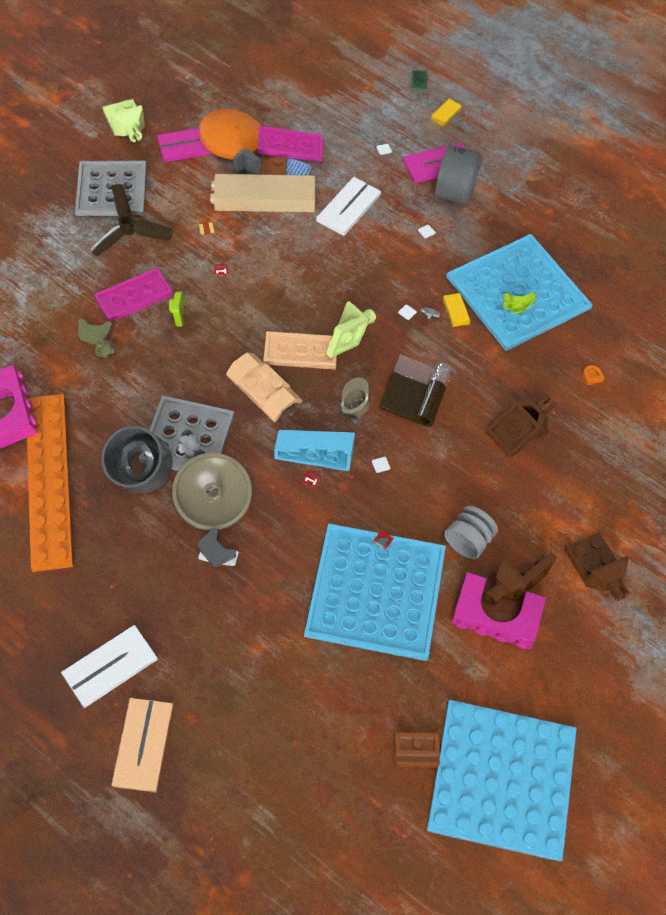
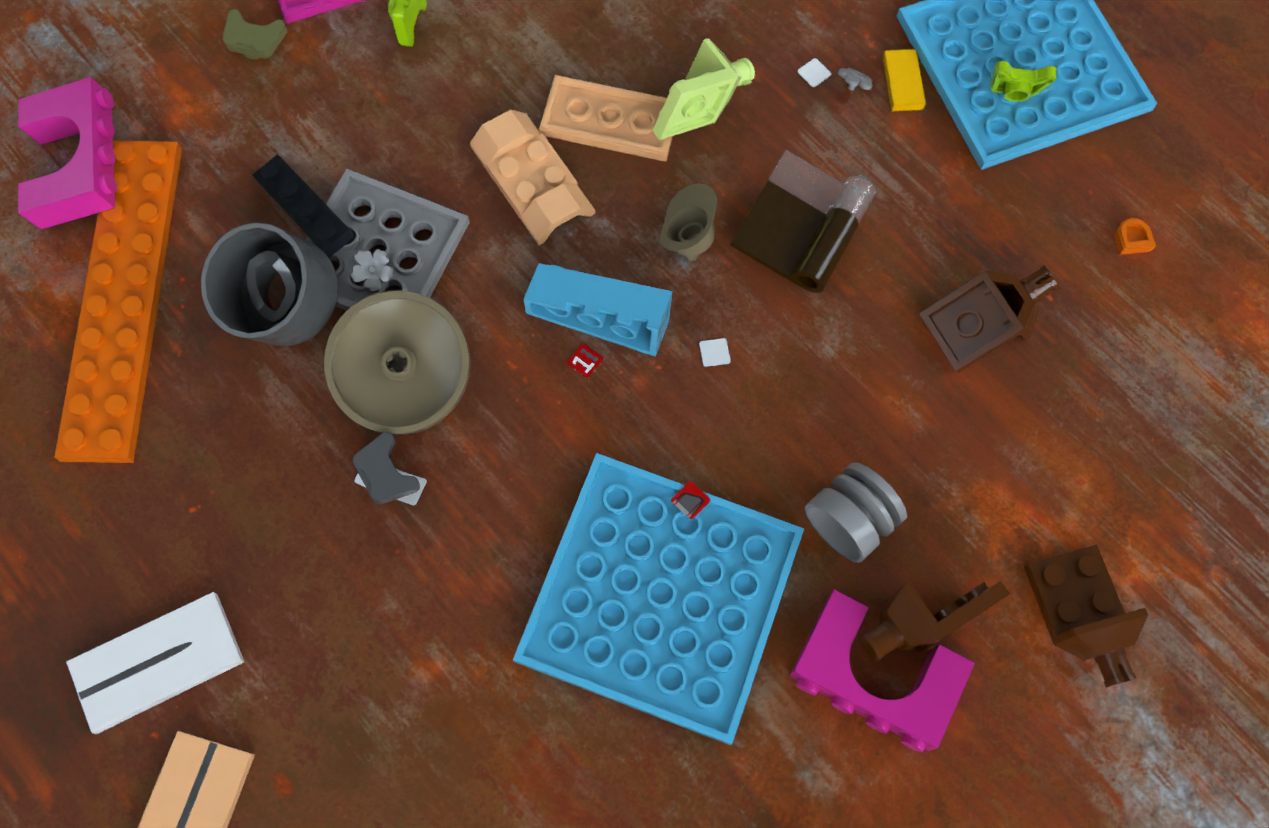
camera: 10 degrees right, 10 degrees up
olive tile [95,339,114,358] -> none
none -> black plate [252,154,355,258]

